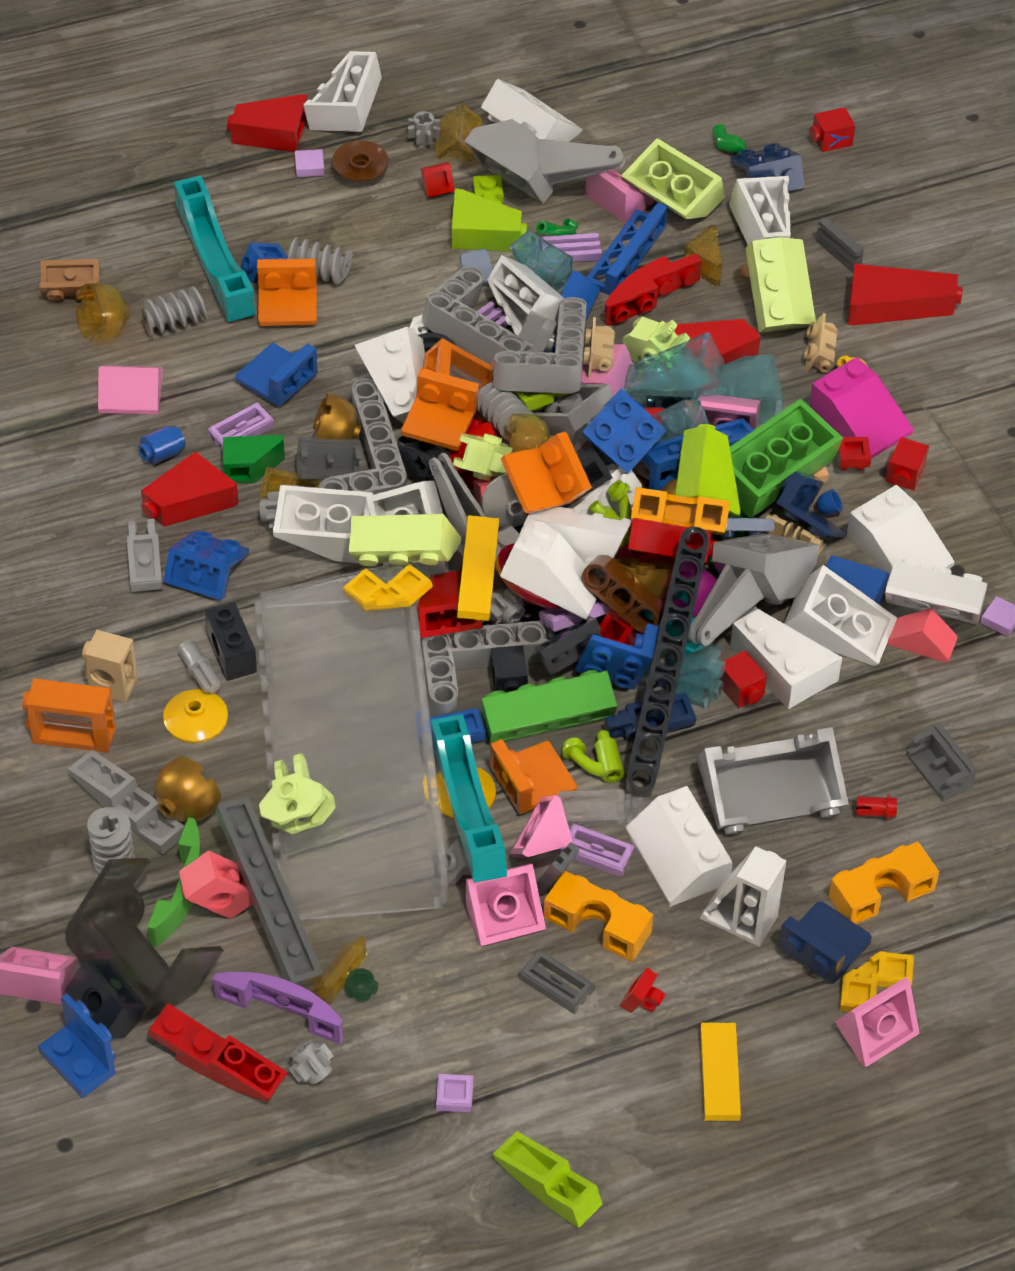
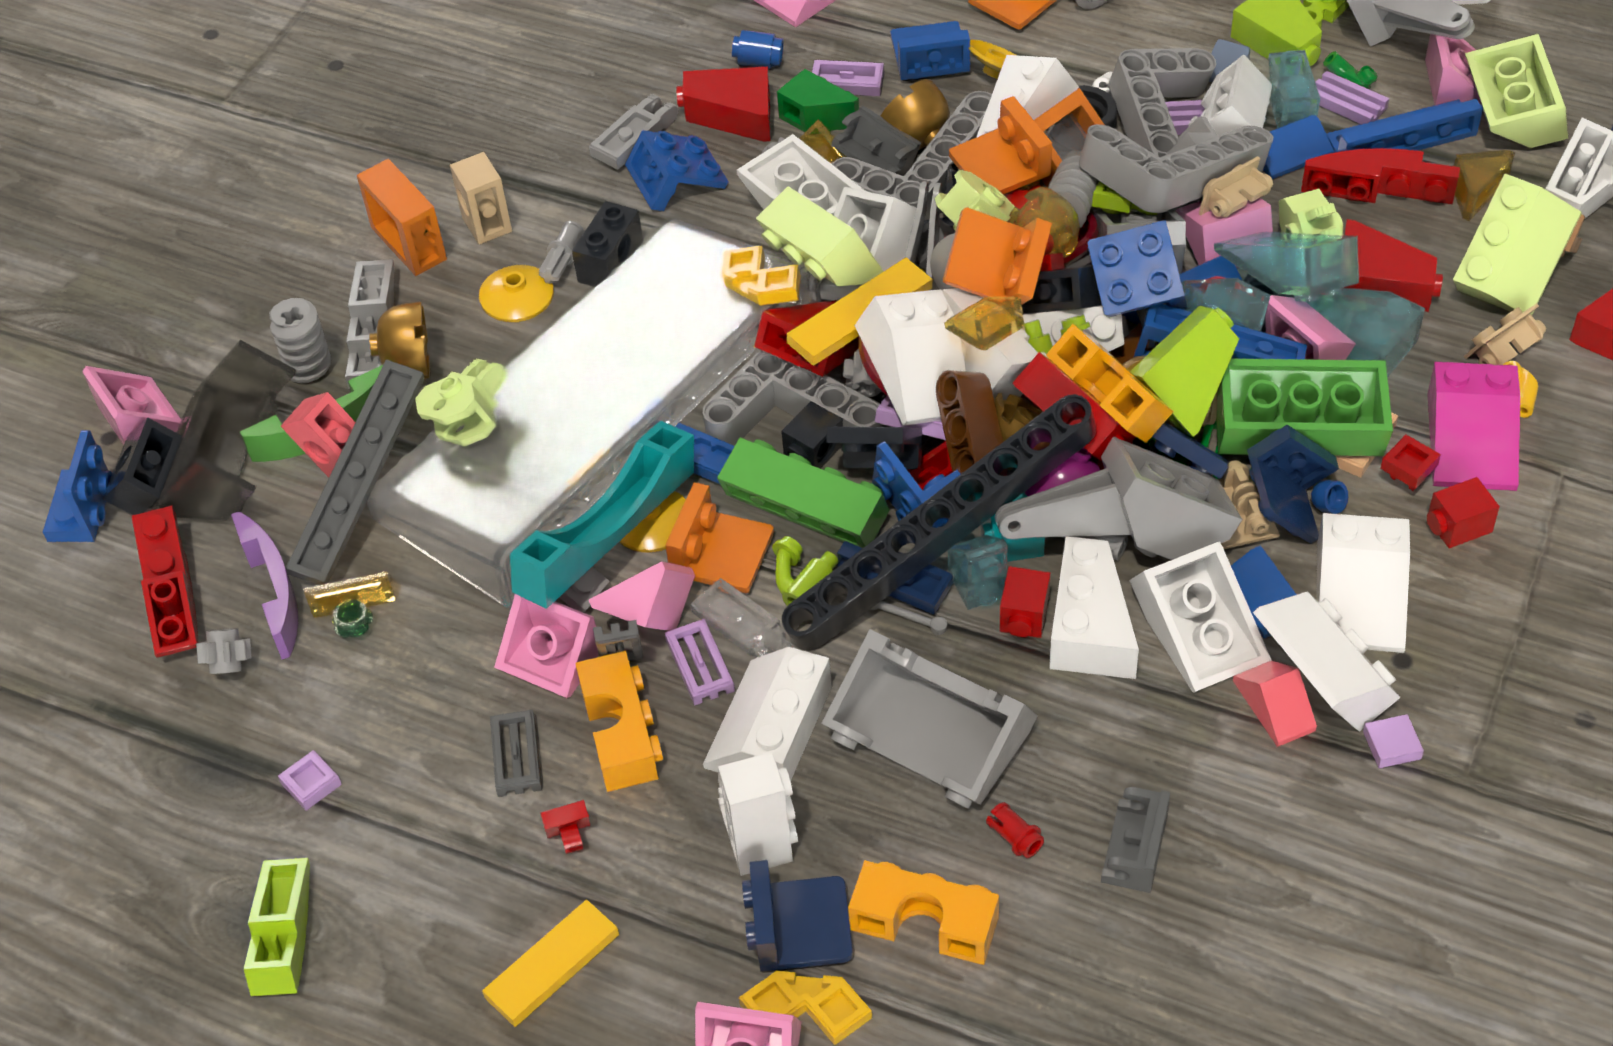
camera: 50 degrees right, 0 degrees up
none -> light grey hinge [870,601,947,635]
none -> clear yellow slope [944,296,1024,351]
none -> yellow dish [968,39,1016,79]

